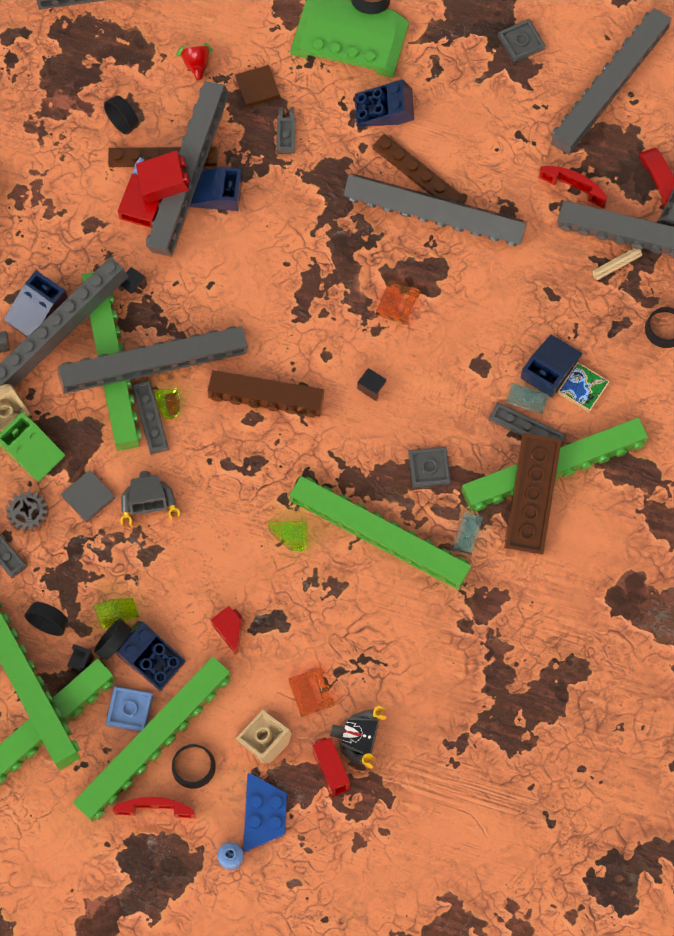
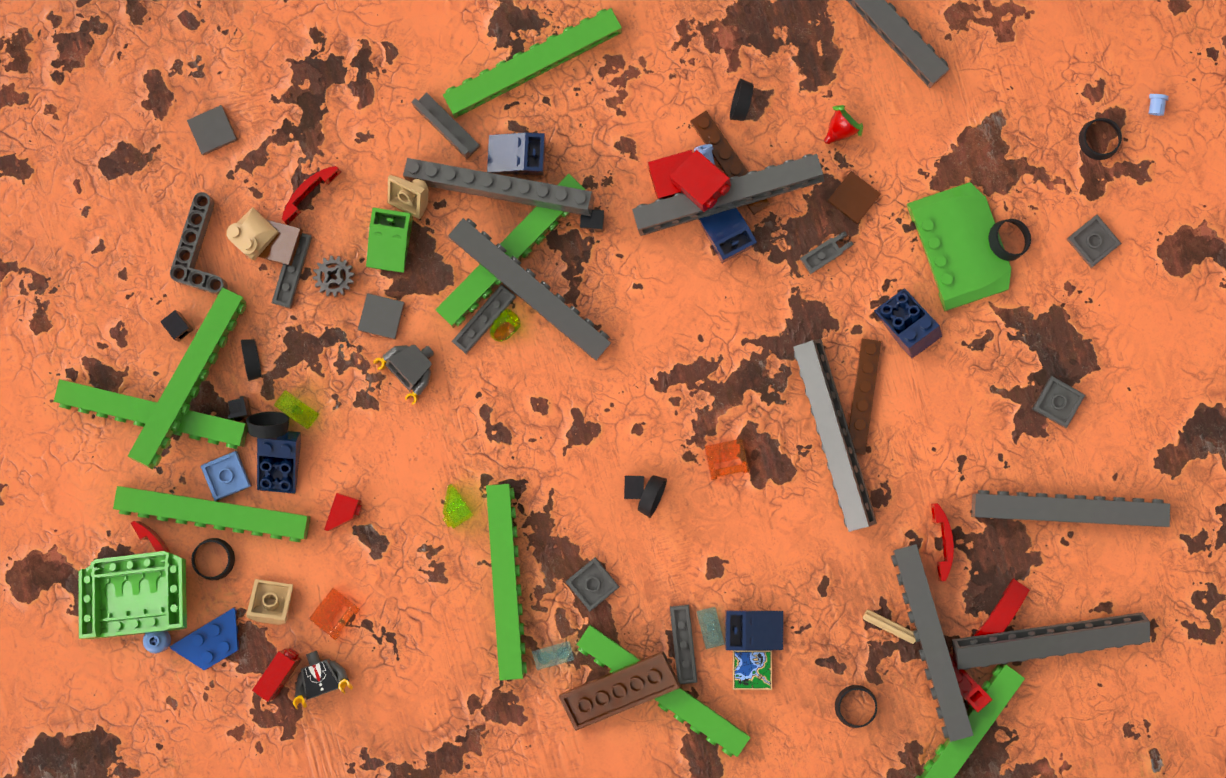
camera: 60 degrees right, 15 degrees up
reddish brown brick [208,370,324,418] -> none
none -> bright green slope [79,551,187,639]
none -> black tyre [638,475,667,518]

